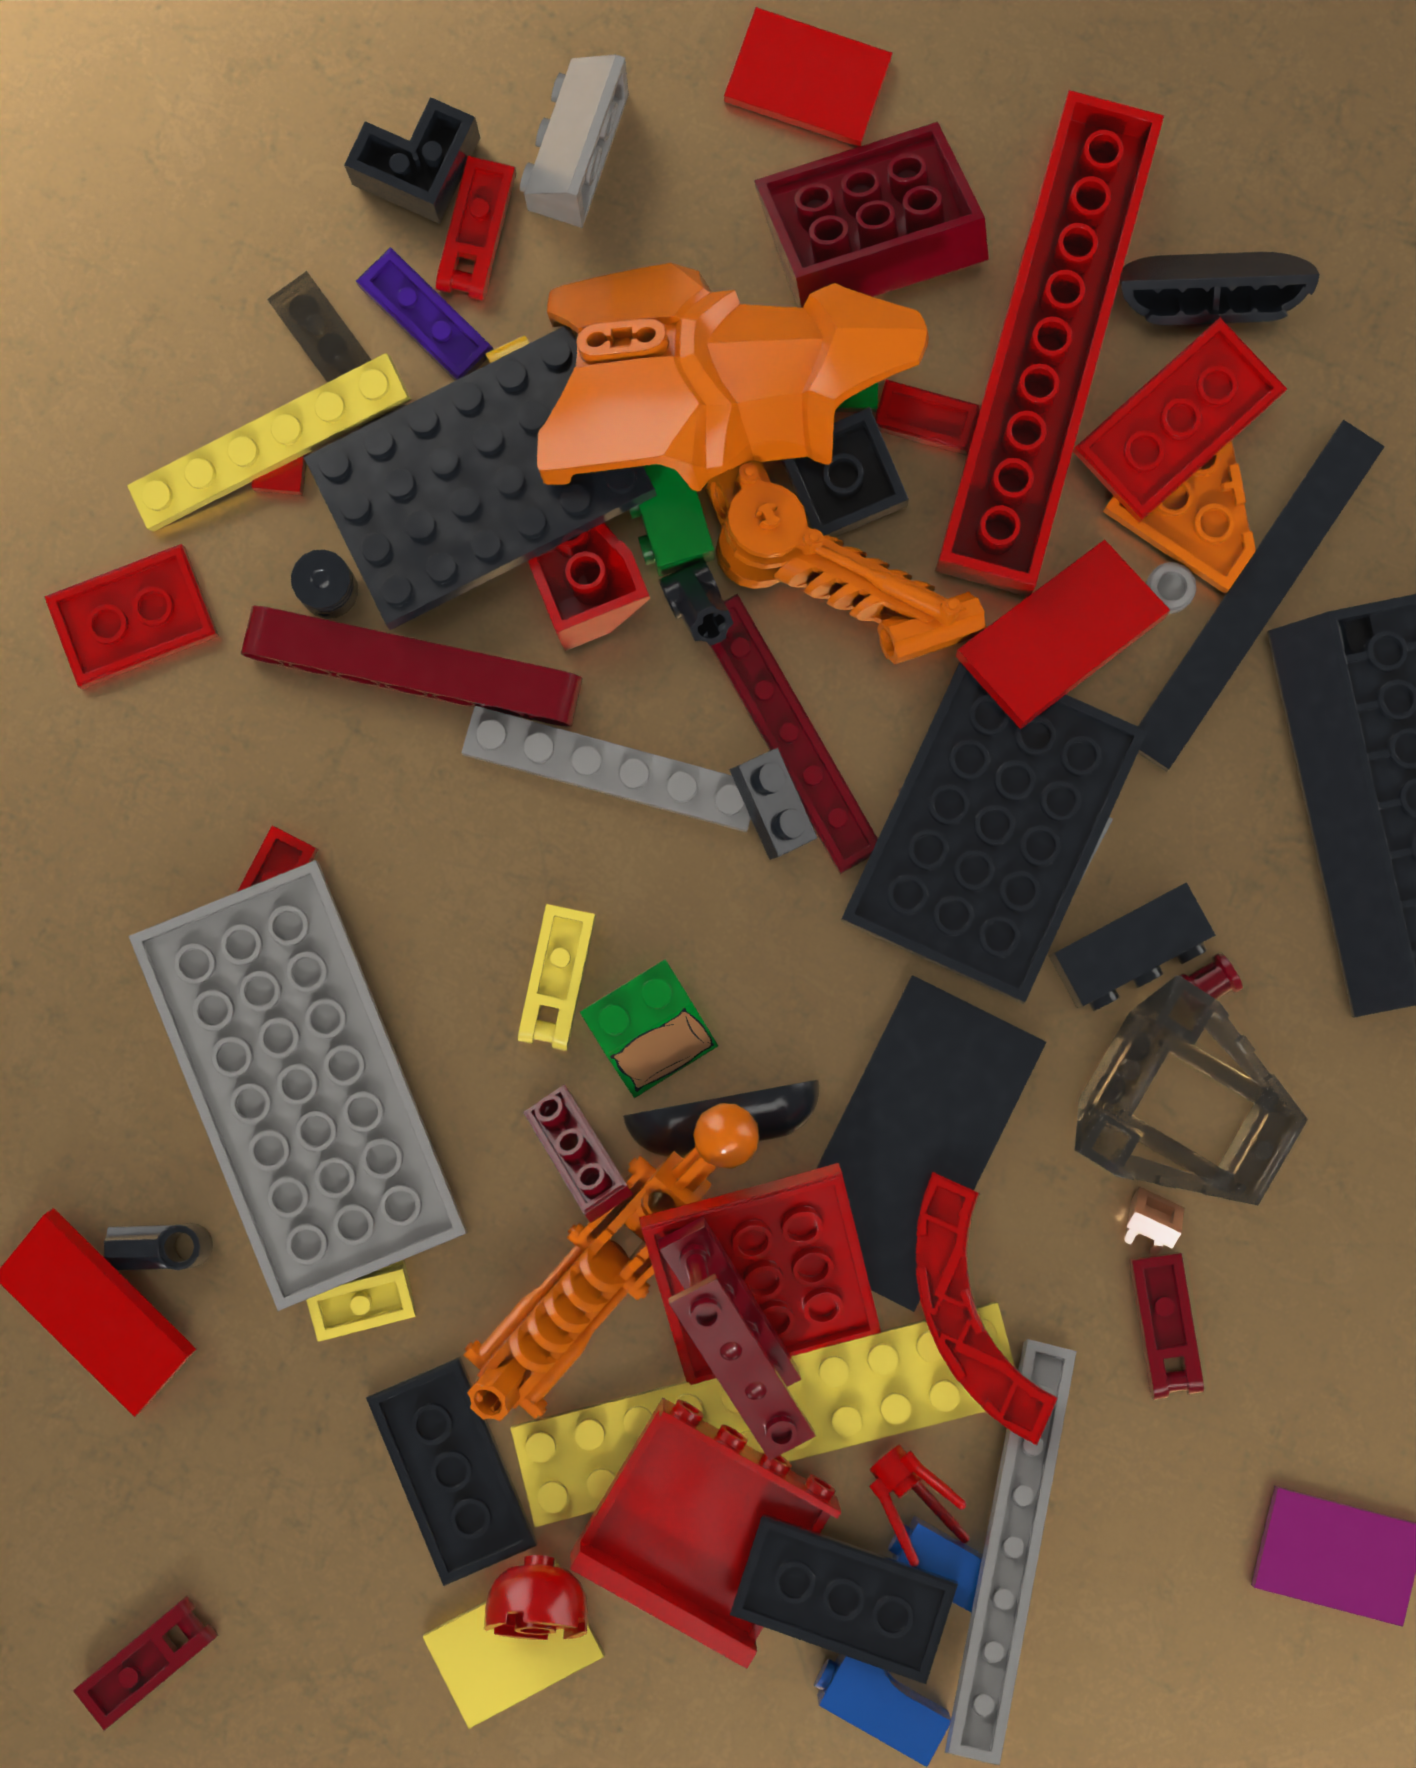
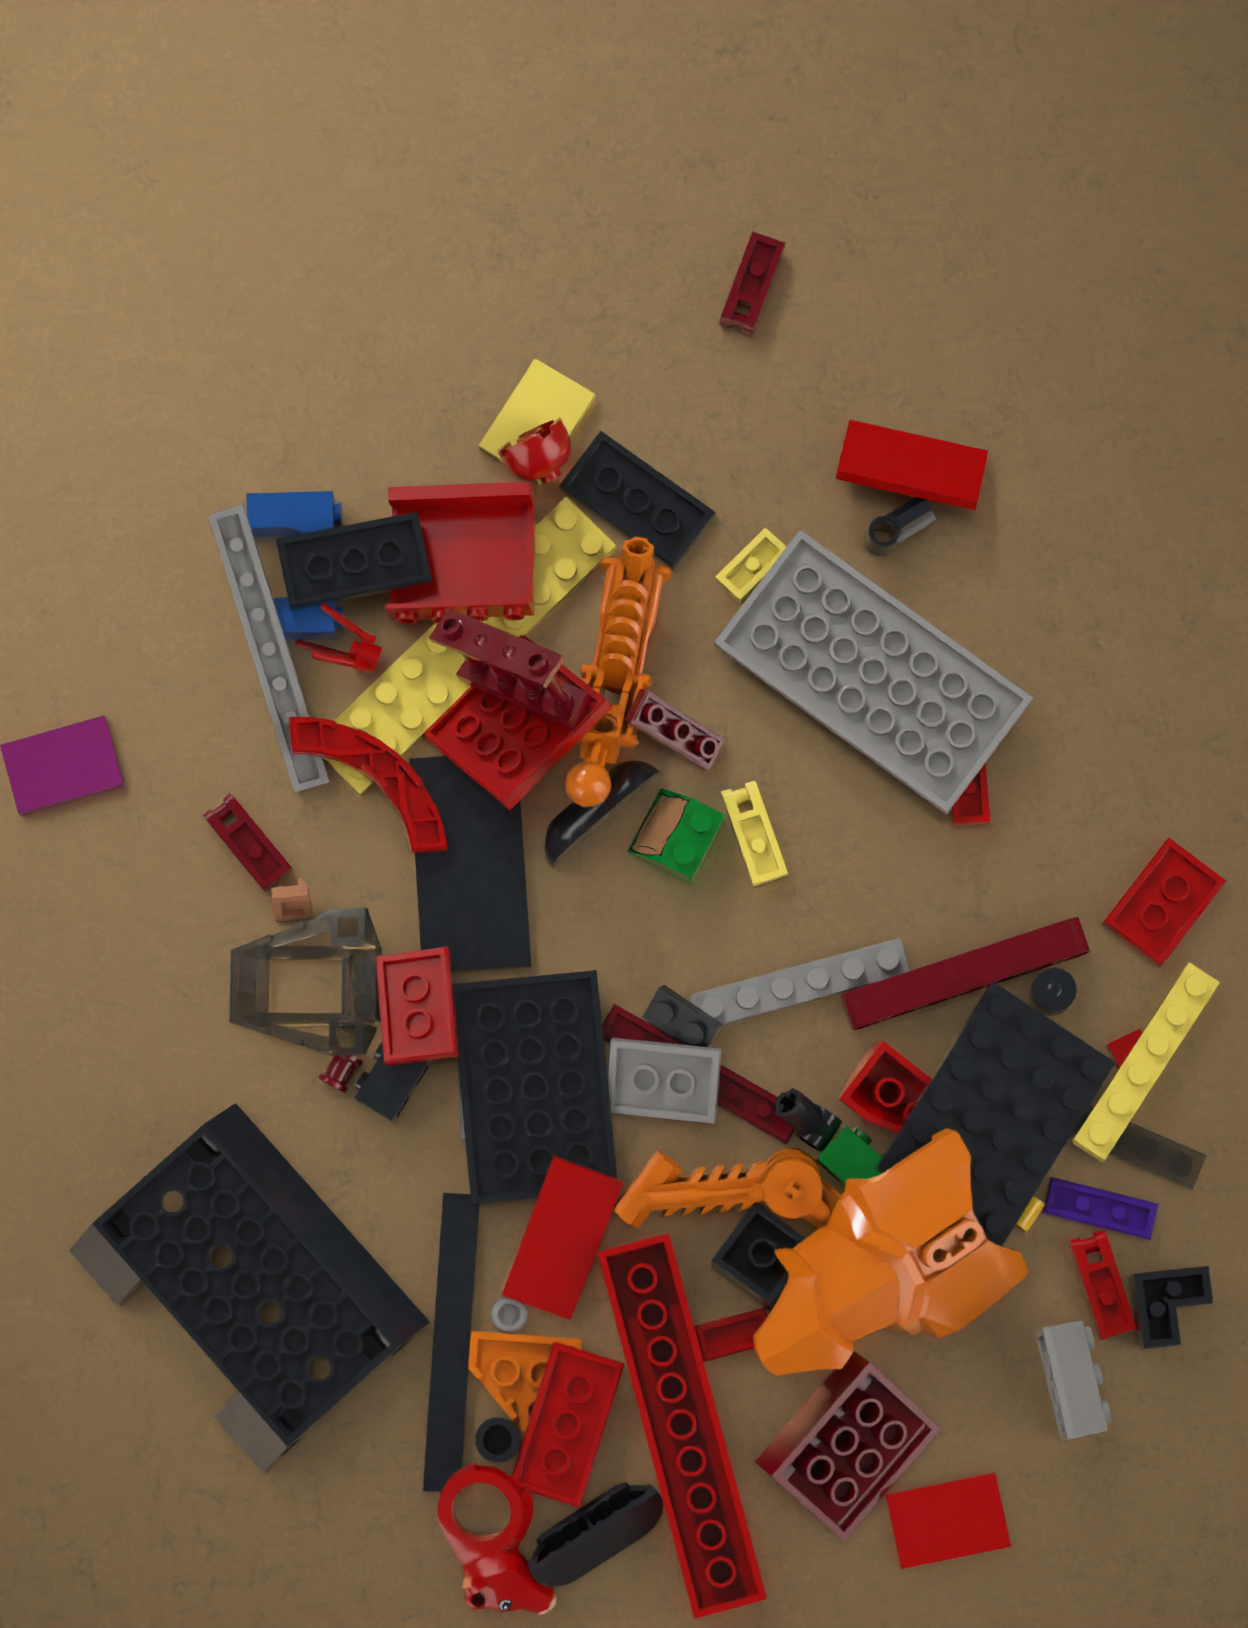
camera: 145 degrees right, 5 degrees down
none -> red tile [376,947,459,1066]
none -> red animal [437,1463,556,1615]
none -> black piece [475,1417,521,1462]
none -> light grey plate [608,1038,722,1124]

